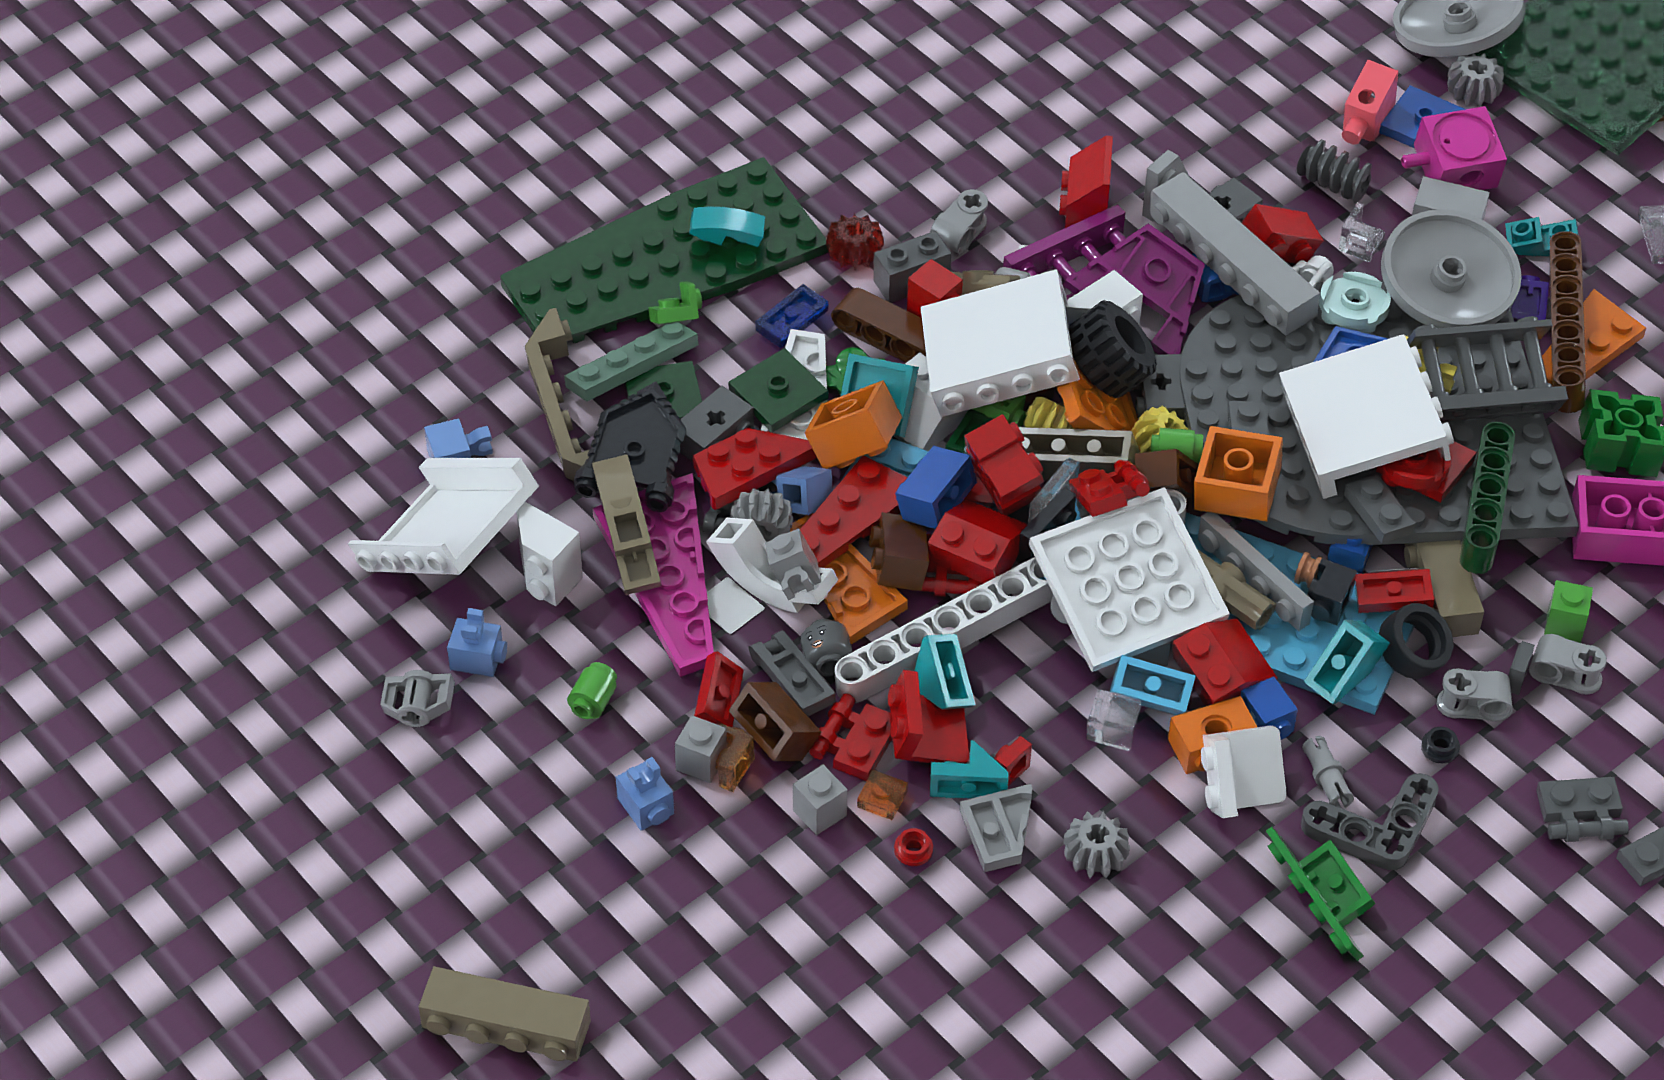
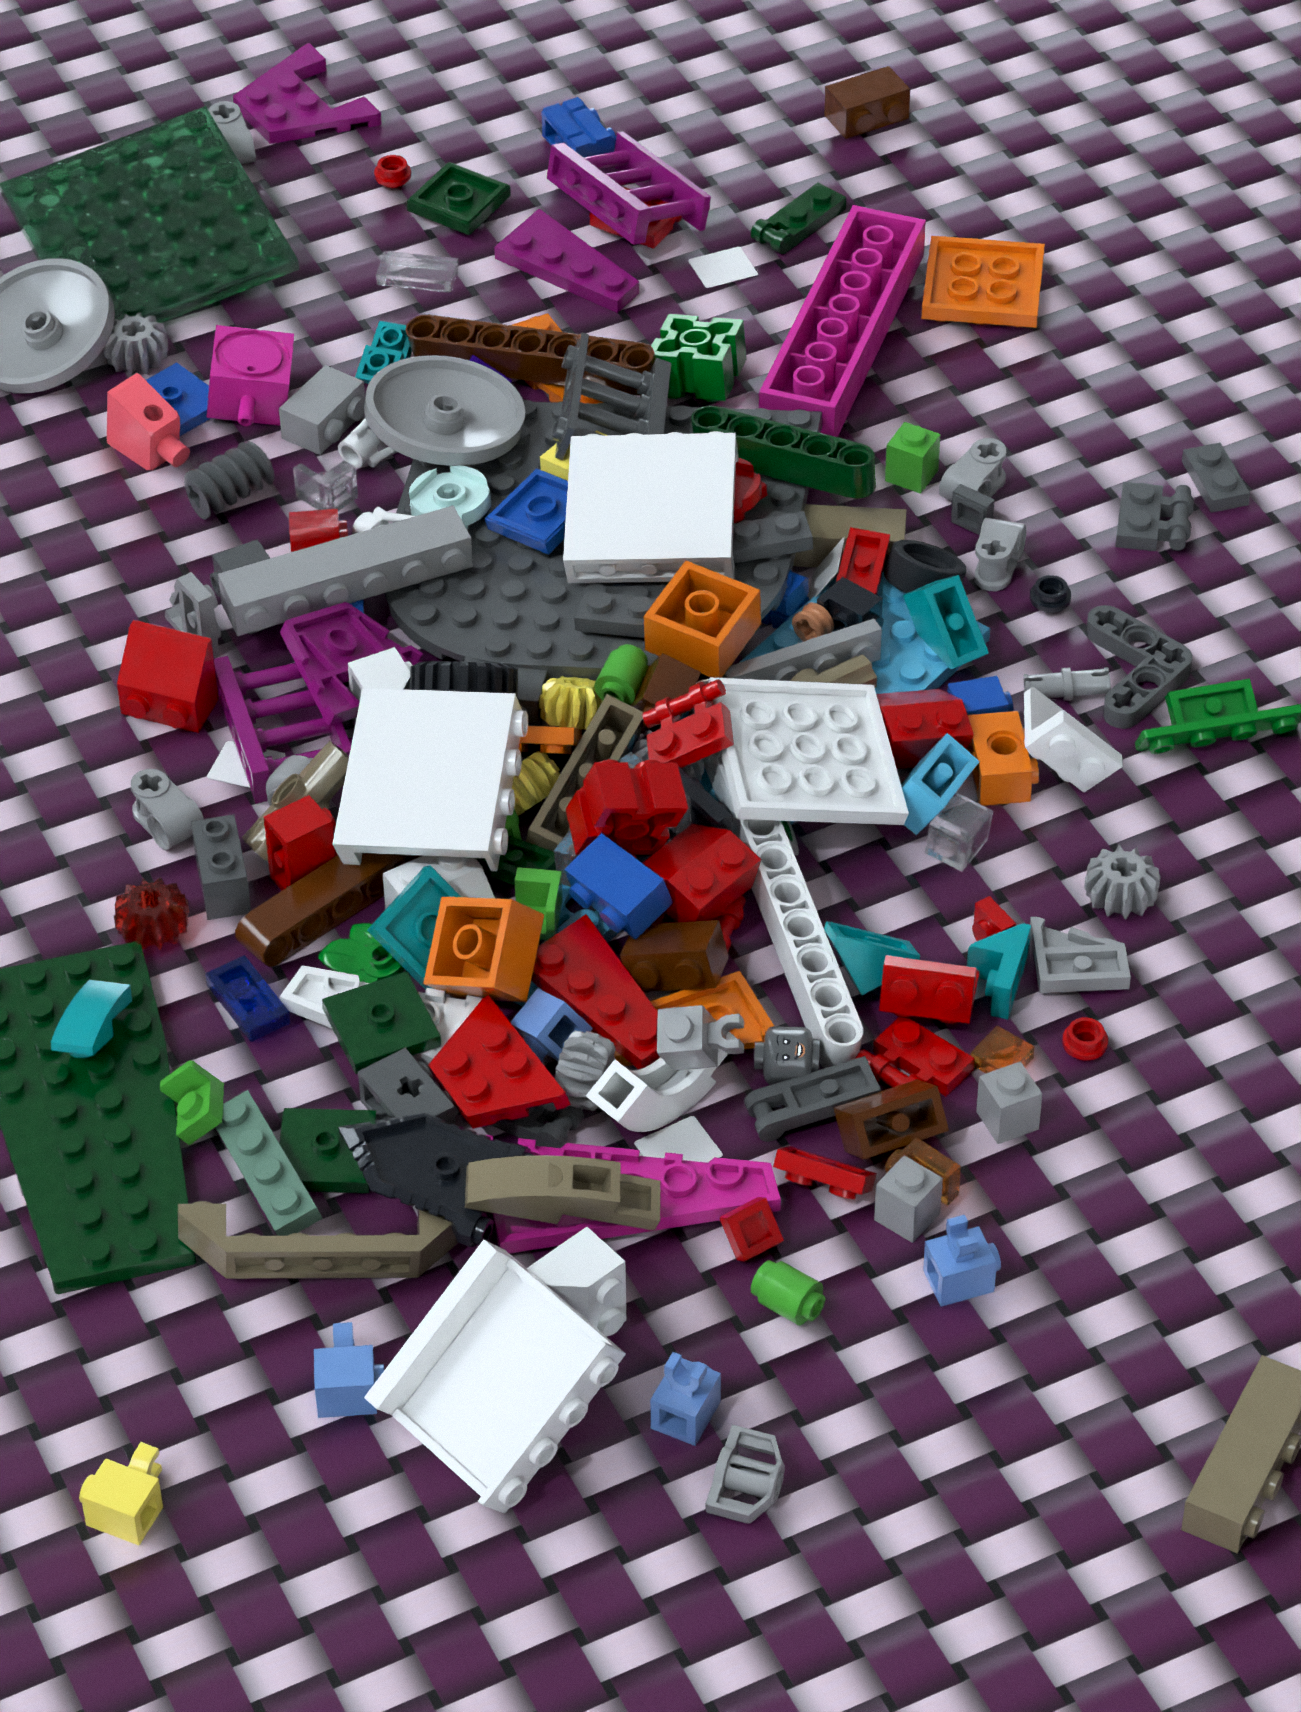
camera: 75 degrees left, 5 degrees down
none -> light yellow brick [79,1442,163,1546]
none -> bright green panel [515,867,563,940]
none -> red plate [719,1197,784,1262]

